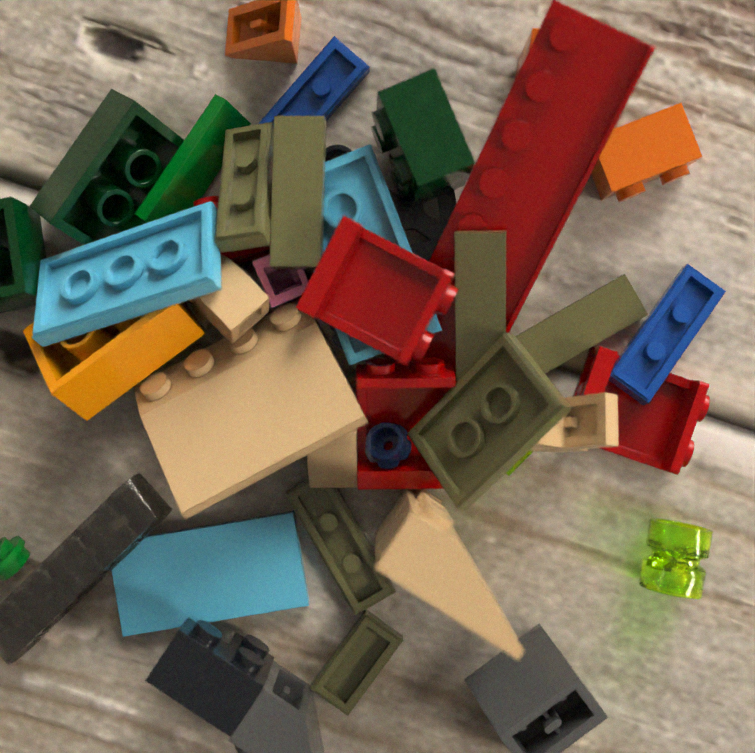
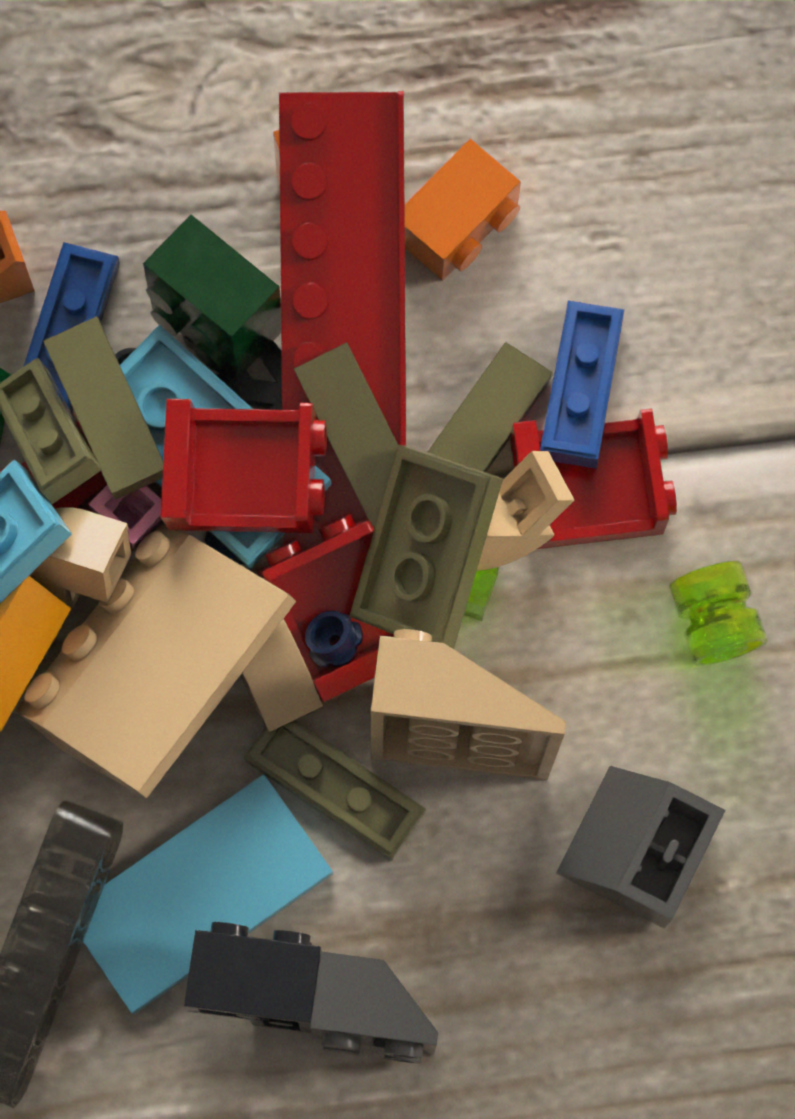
camera: 25 degrees left, 15 degrees down
olive tile [310,609,403,716] -> none

